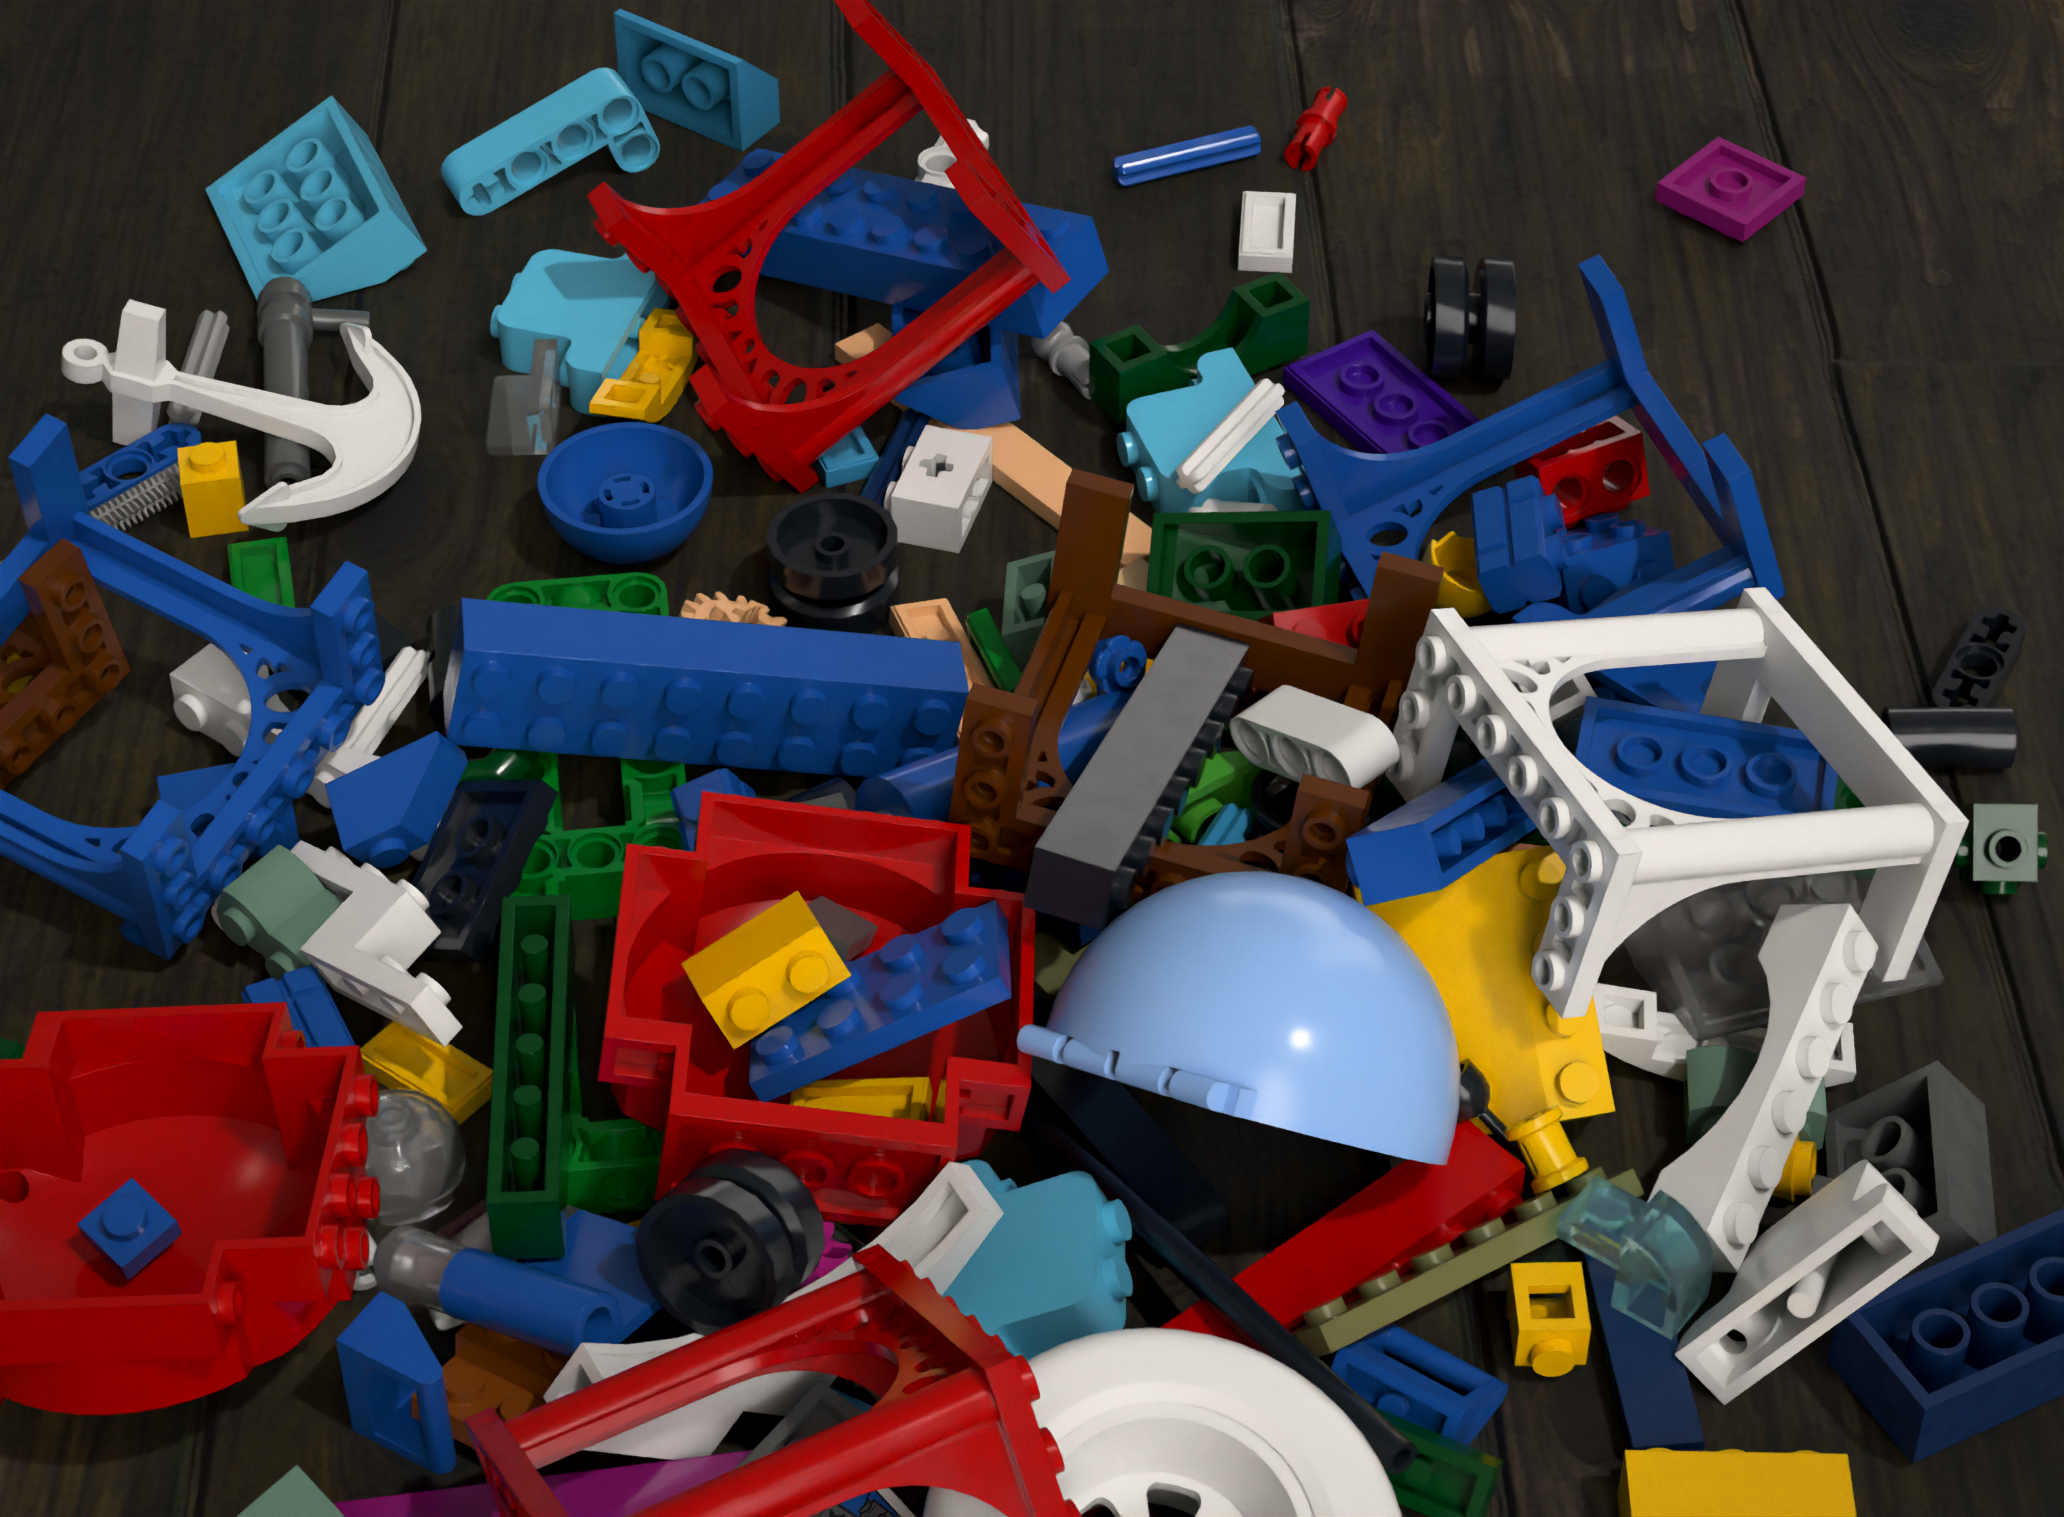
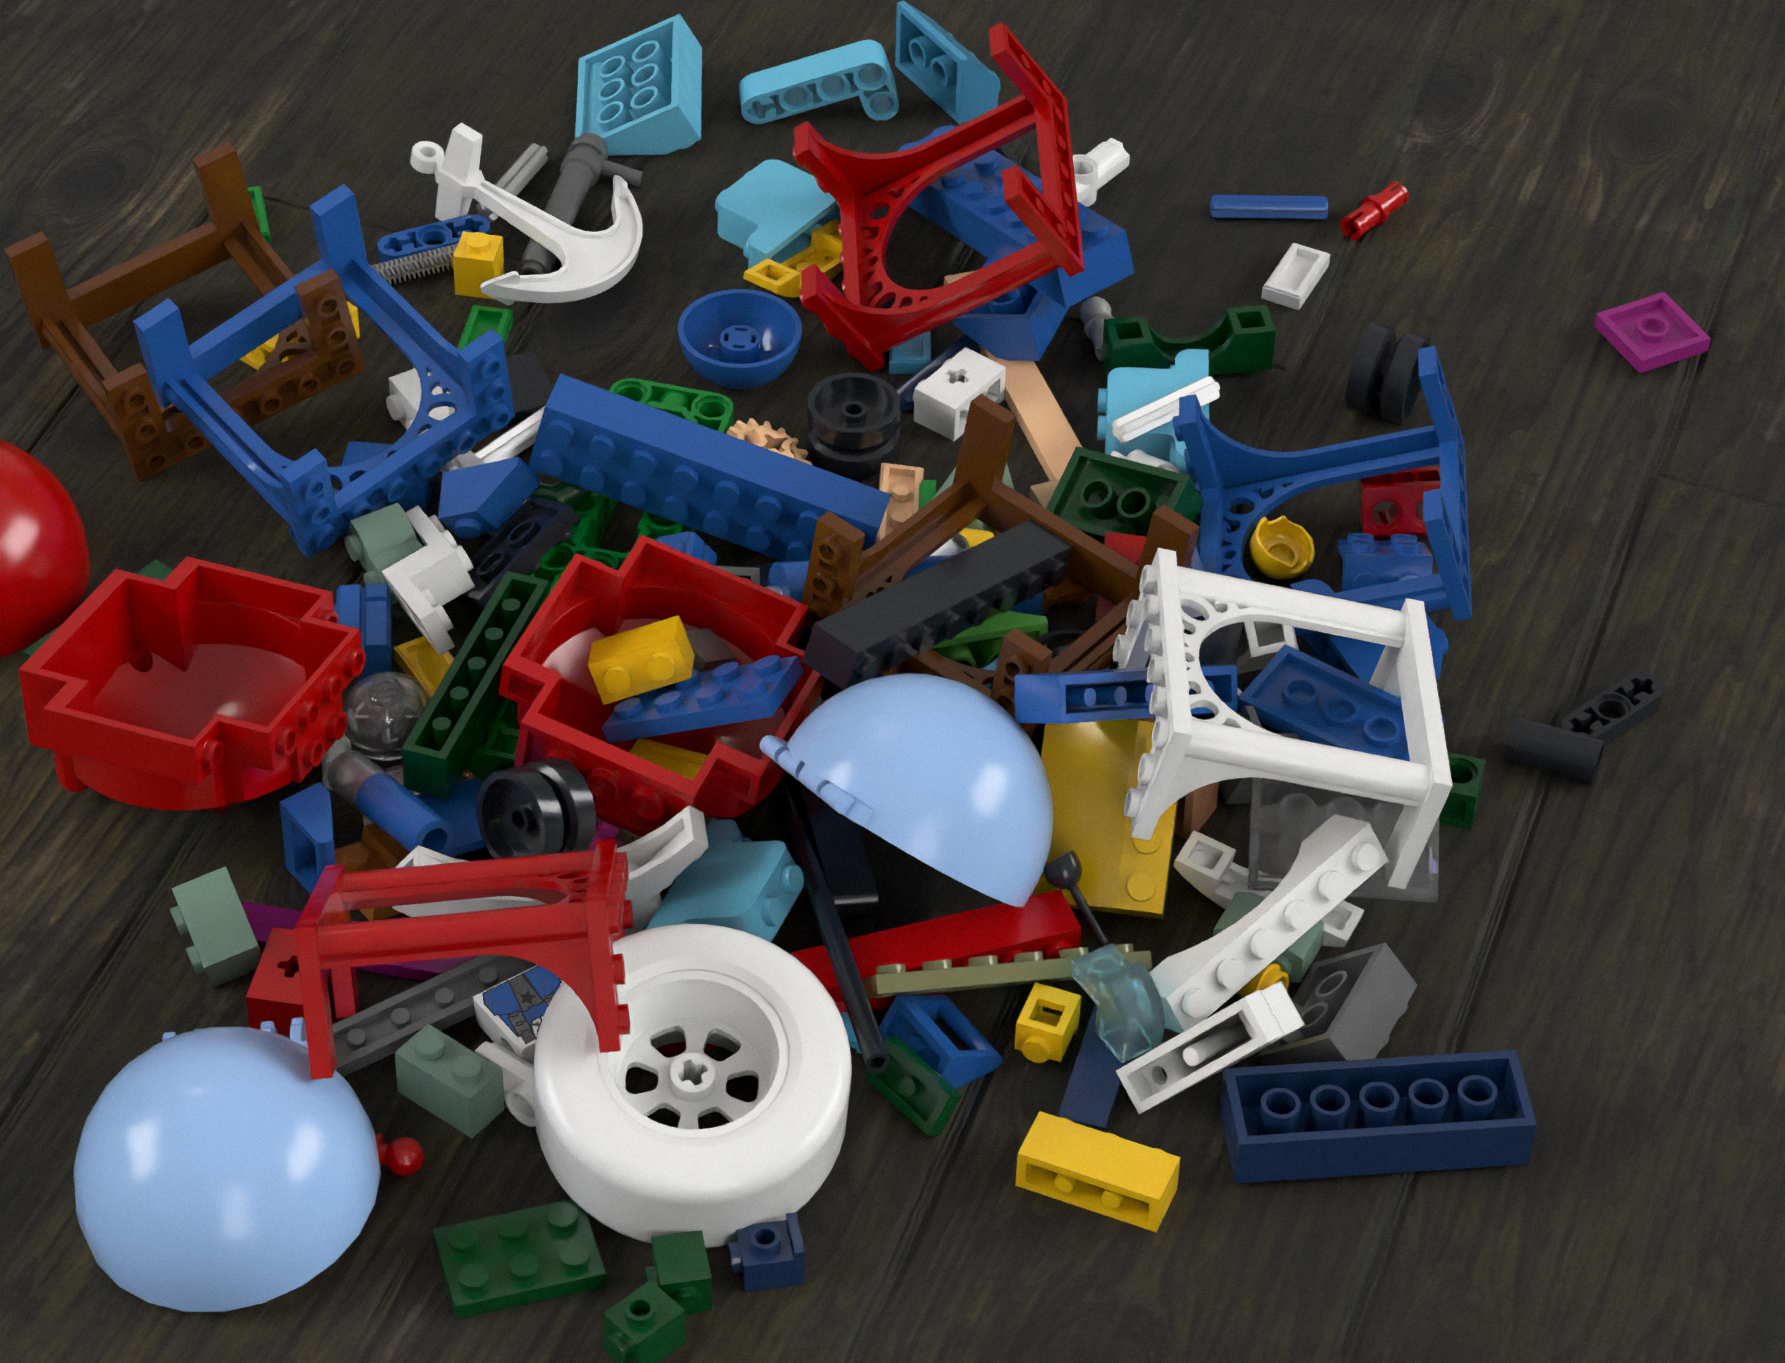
camera: 20 degrees right, 0 degrees up
blue plate [77,1178,183,1280] -> none
clear panel [486,339,562,455] -> none
blue plate [1088,635,1147,694] -> none
white beam [1229,685,1400,789] -> none
dark purple tile [1283,330,1481,454] -> none
blue brick [1470,475,1570,614] -> none
yellow bush [1503,1104,1589,1194] -> none
brick [1952,803,2048,894] -> none

